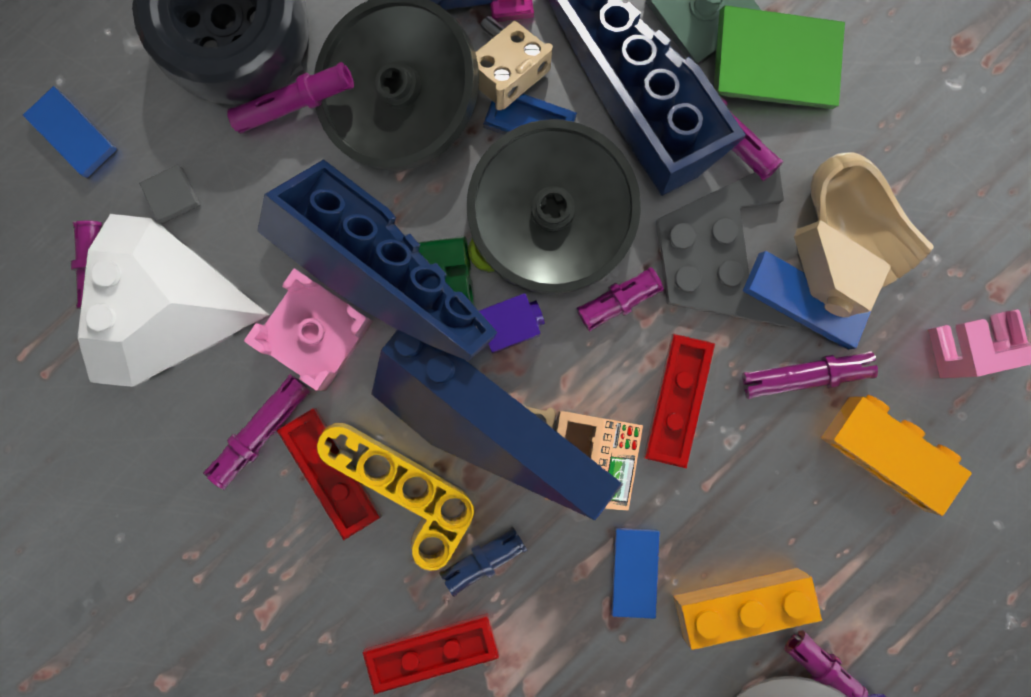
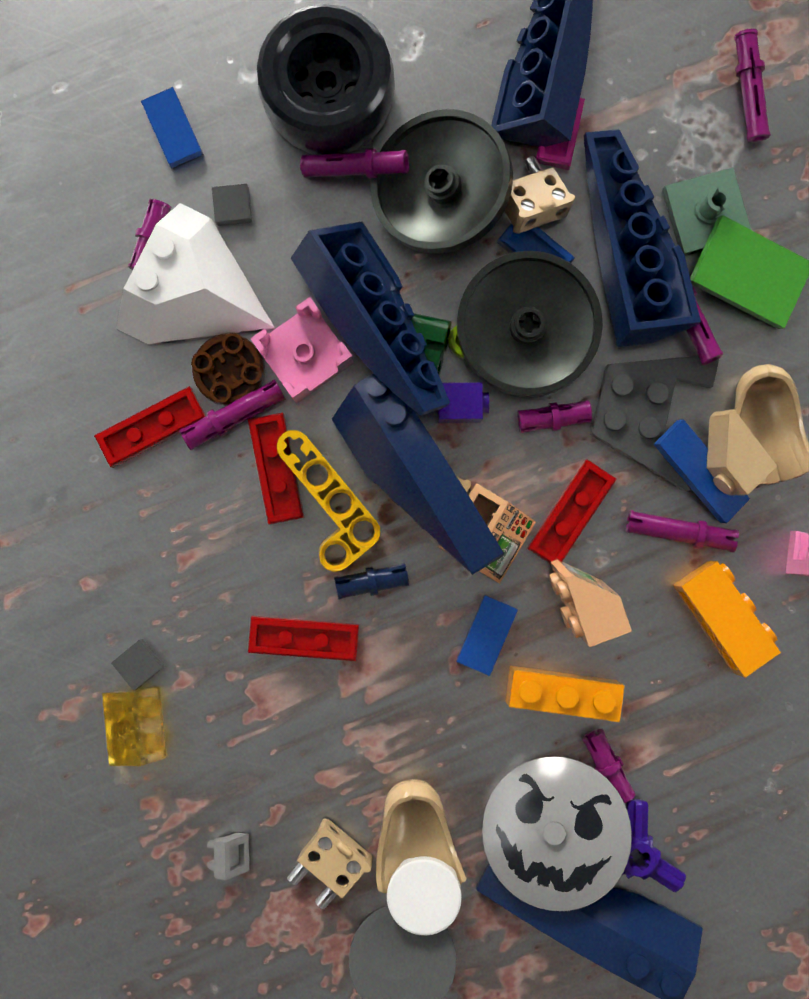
camera: 25 degrees right, 0 degrees up
none -> red tile [94,386,206,468]
none -> reddish brown tile [191,333,265,406]
none -> light nougat slope [549,560,632,647]

